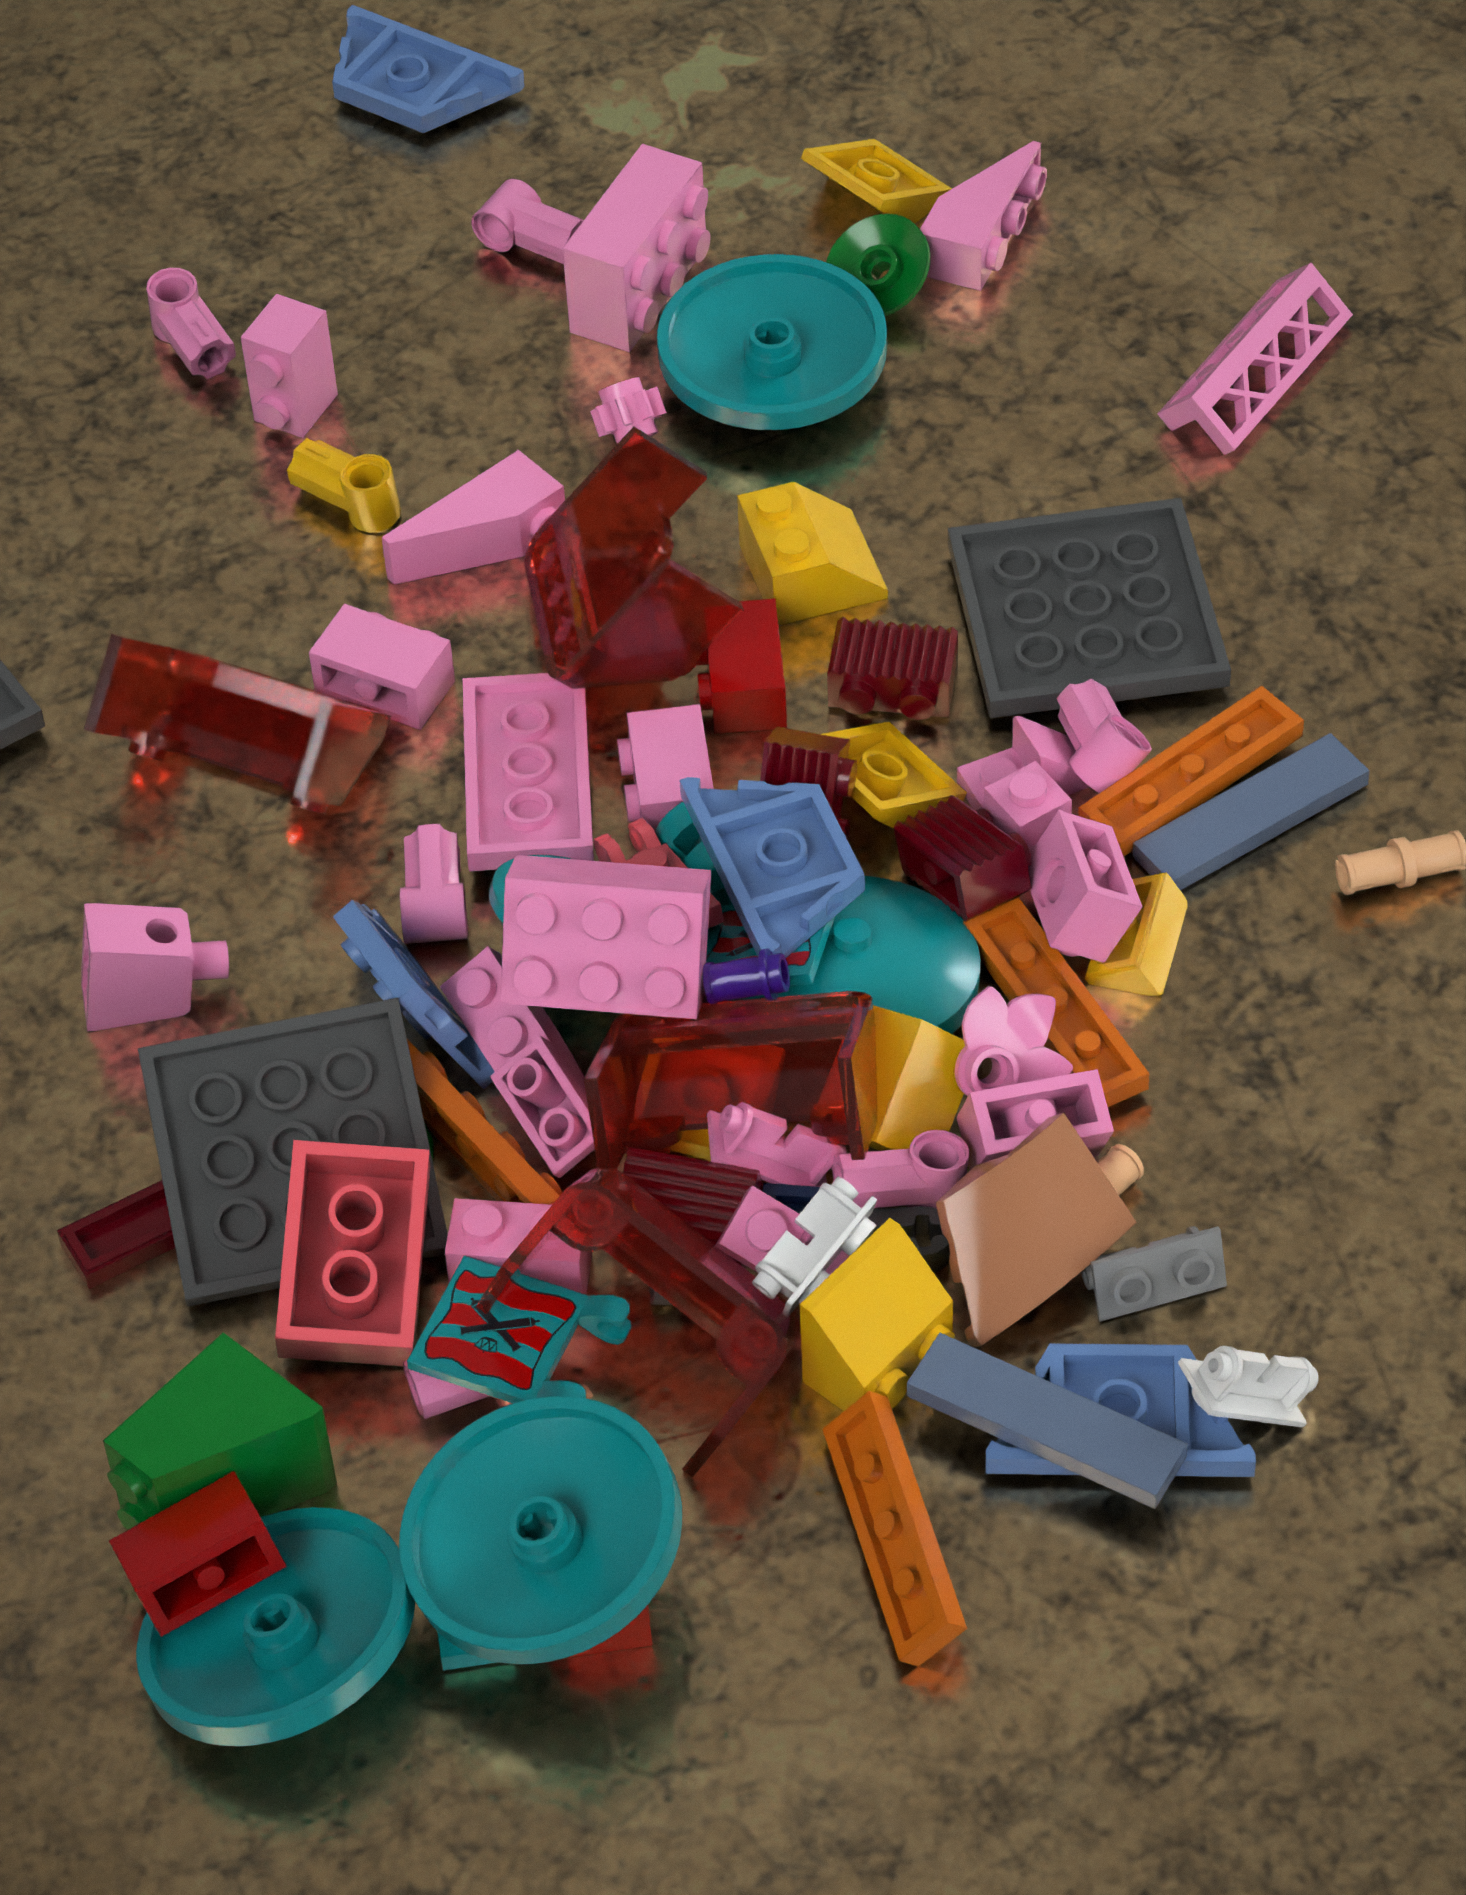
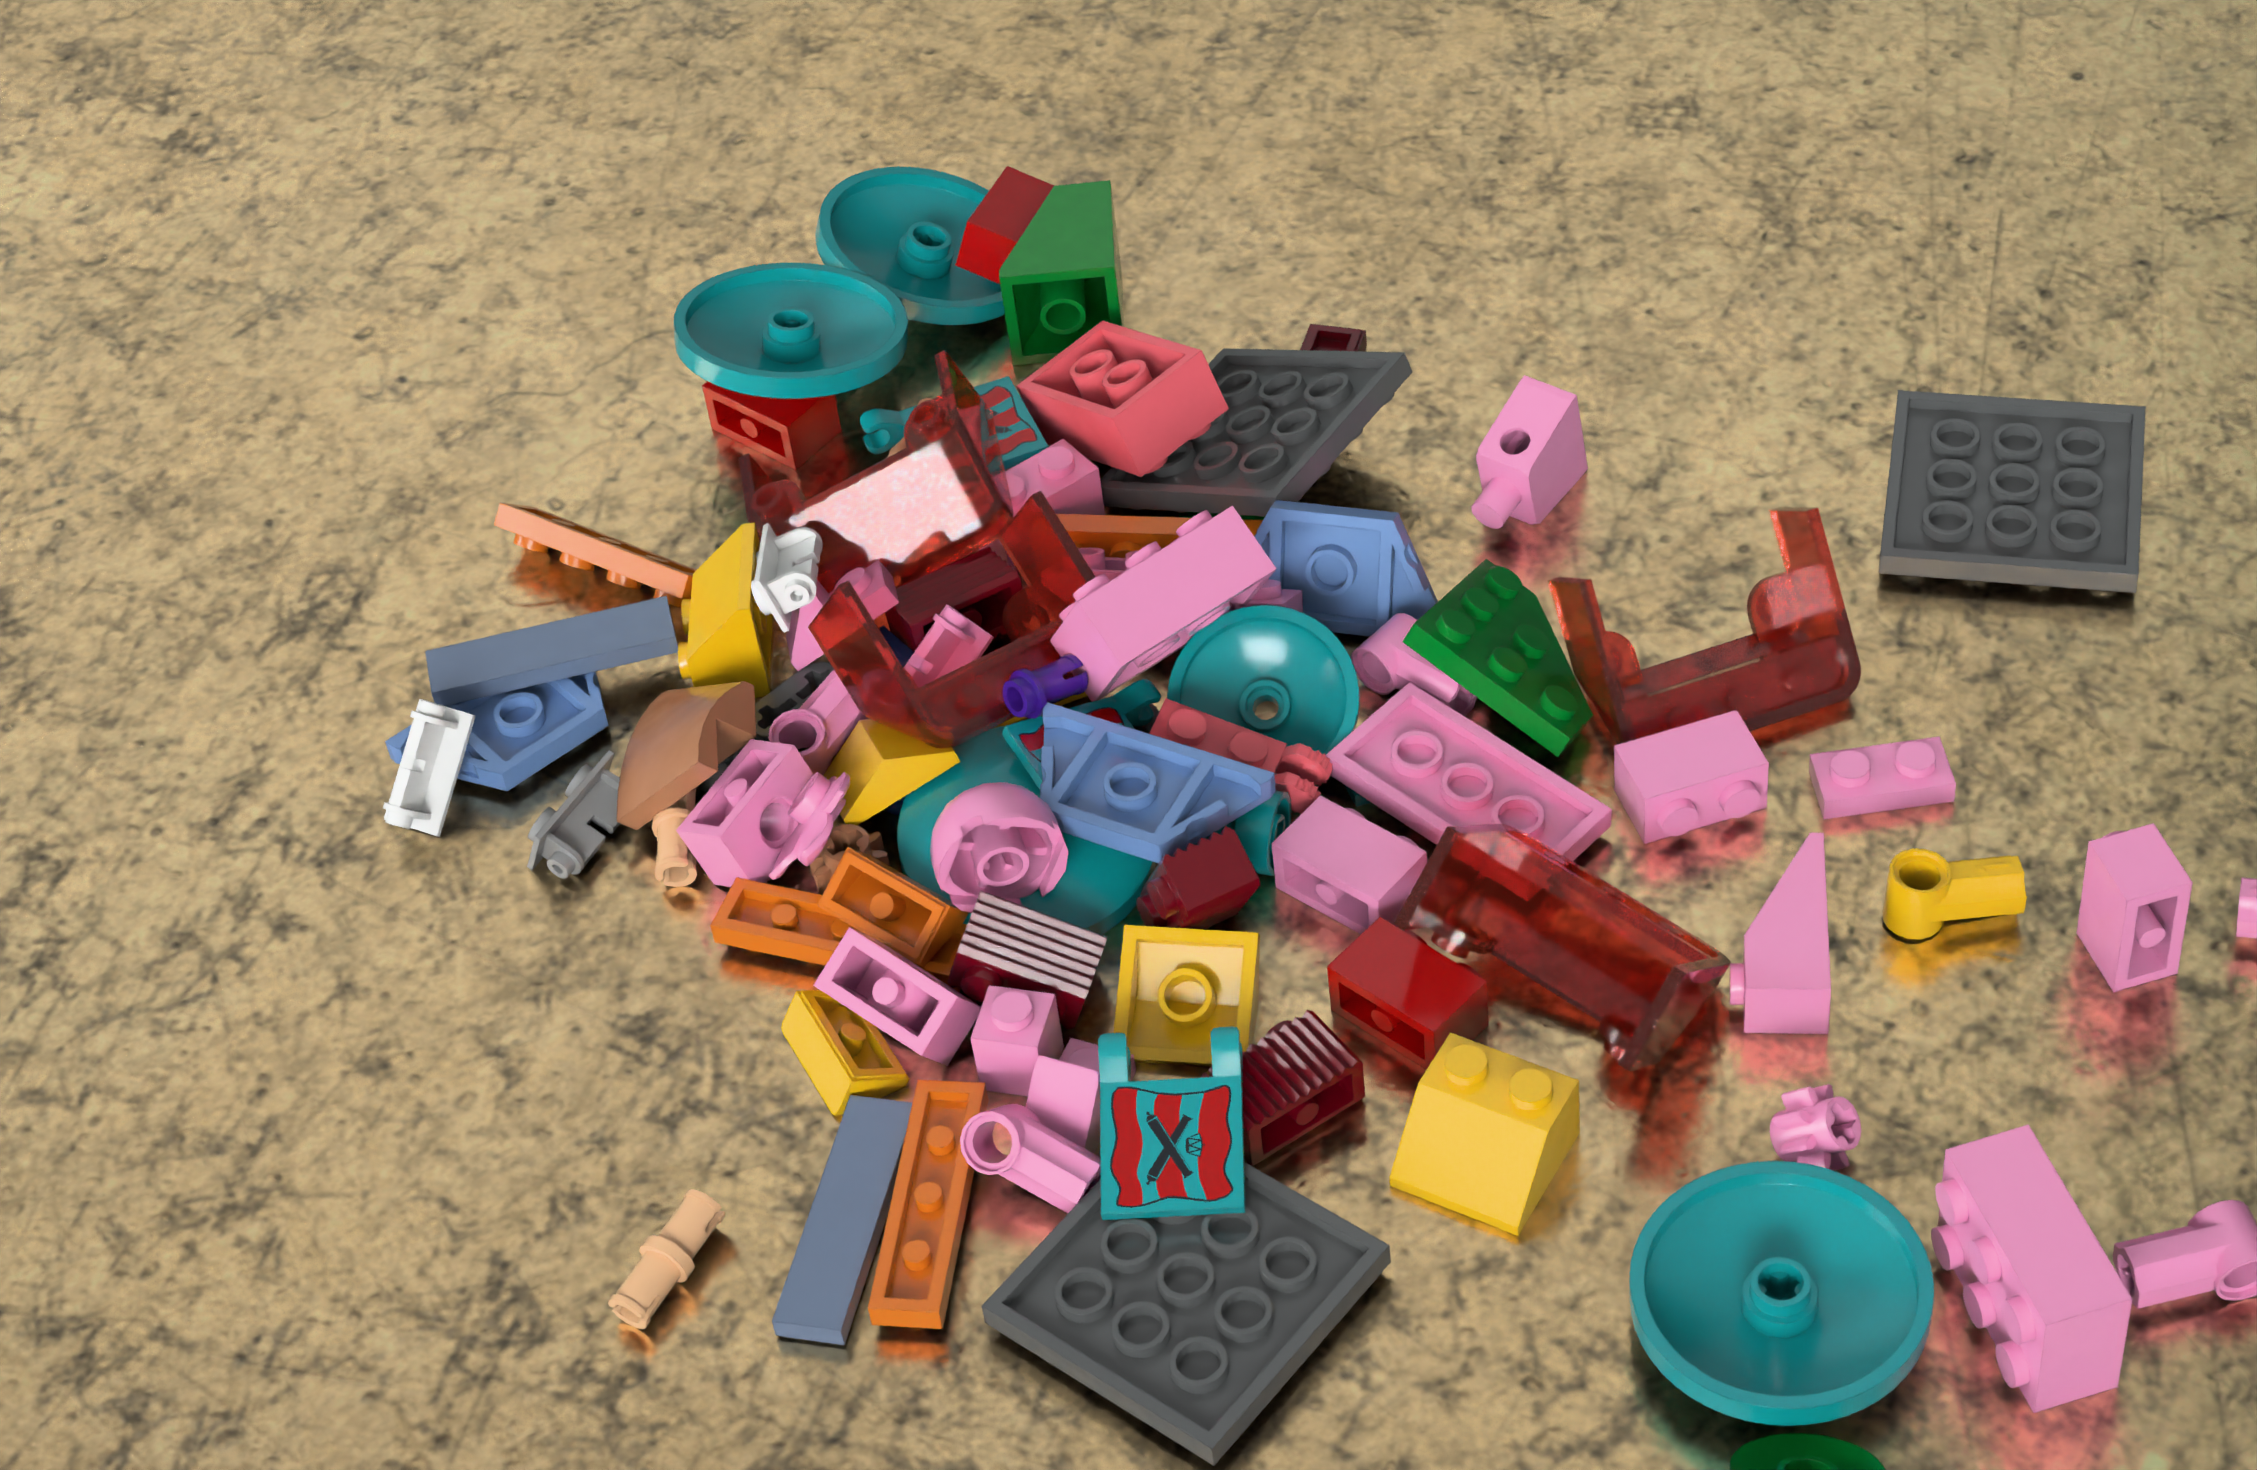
camera: 140 degrees right, 5 degrees down
none -> orange slope [817,847,969,967]
none -> bright pink cylinder [930,782,1069,913]
none -> flag [1098,1026,1246,1220]
none -> green plate [1402,559,1593,757]
none -> bright pink plate [1809,736,1956,819]

